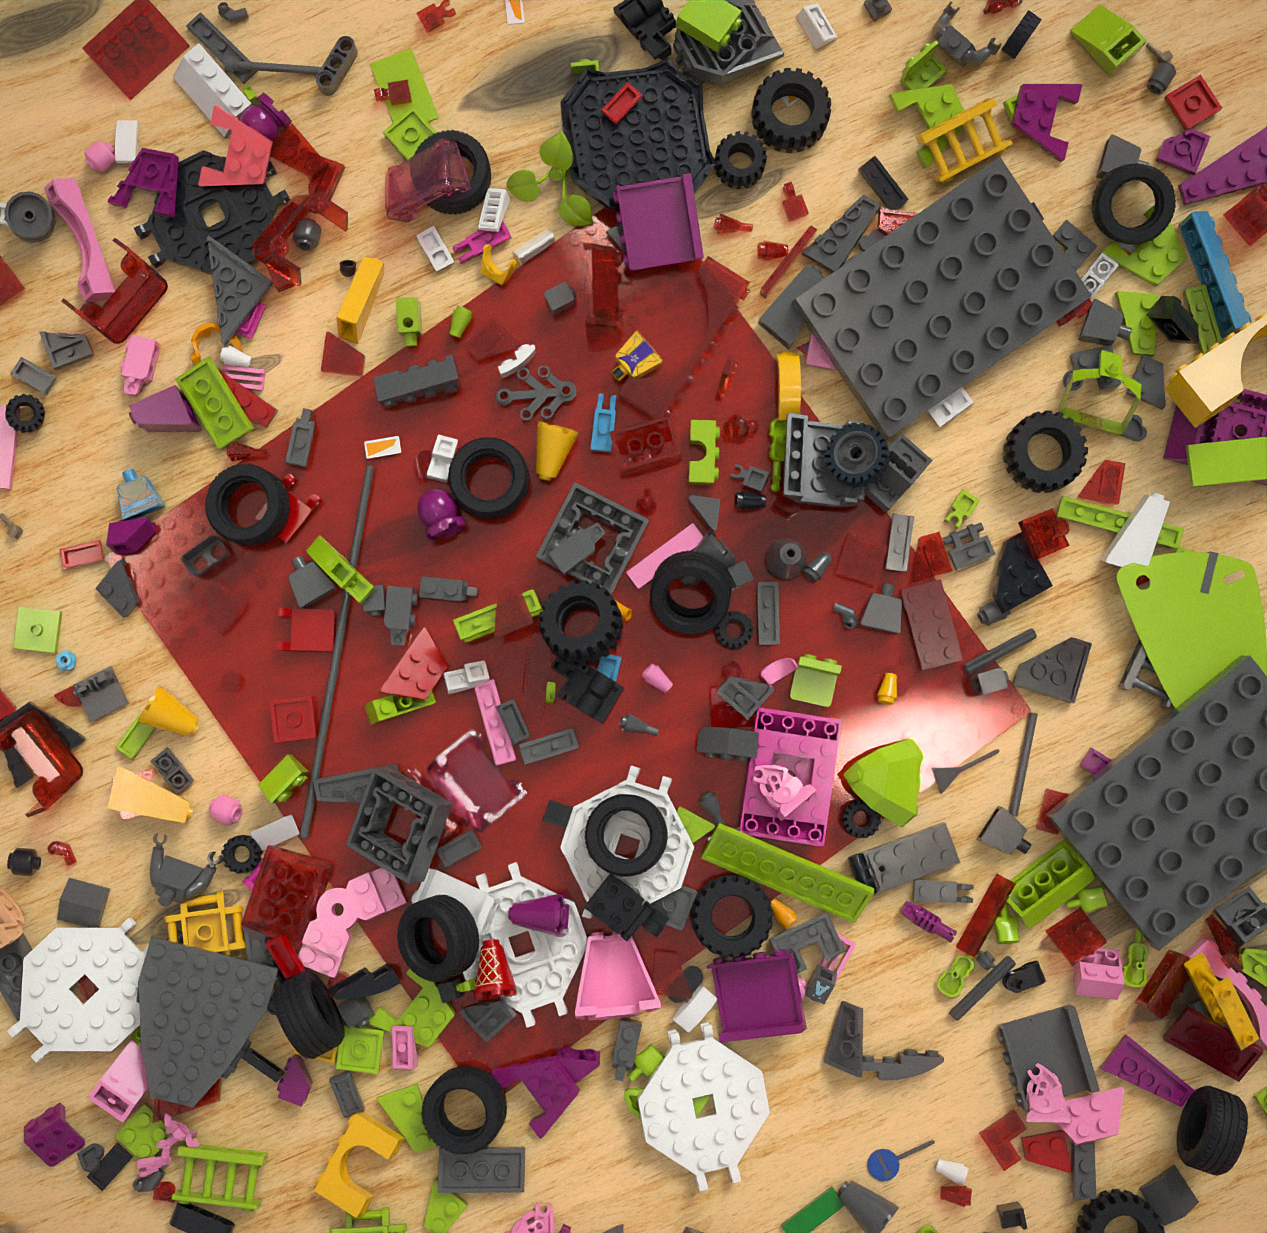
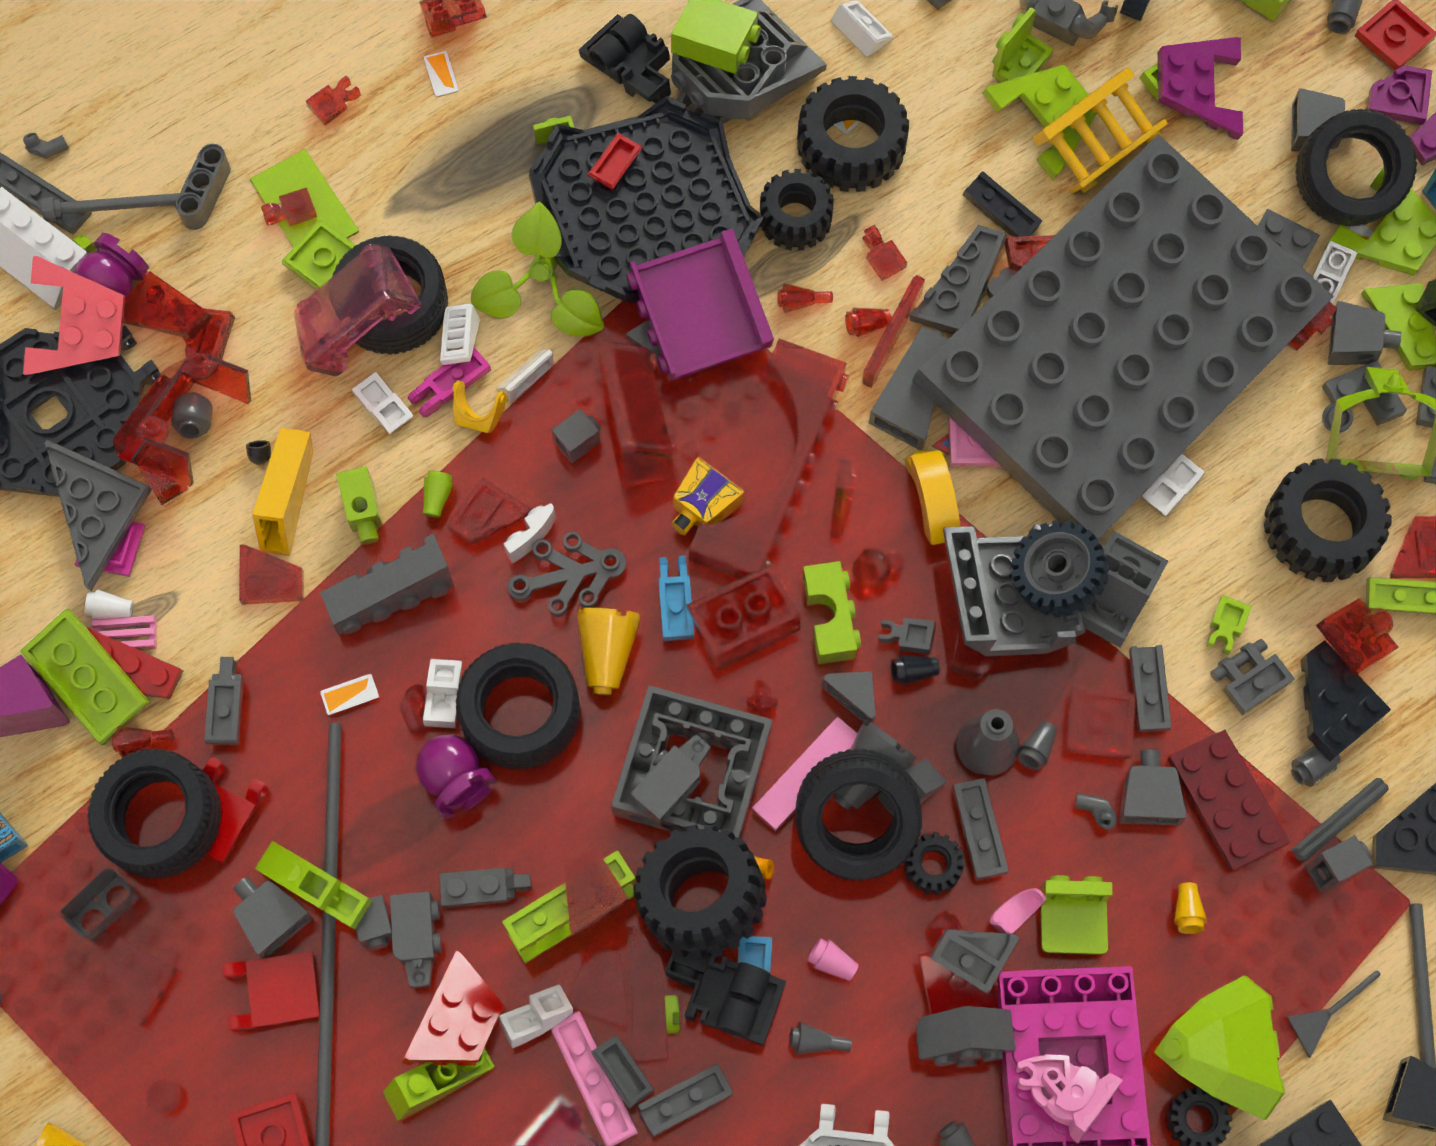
camera: 10 degrees left, 15 degrees down
light orange helmet [190,322,243,366] -> none
lime piece [769,418,787,492] -> none
clear red wing [912,532,952,582] -> none

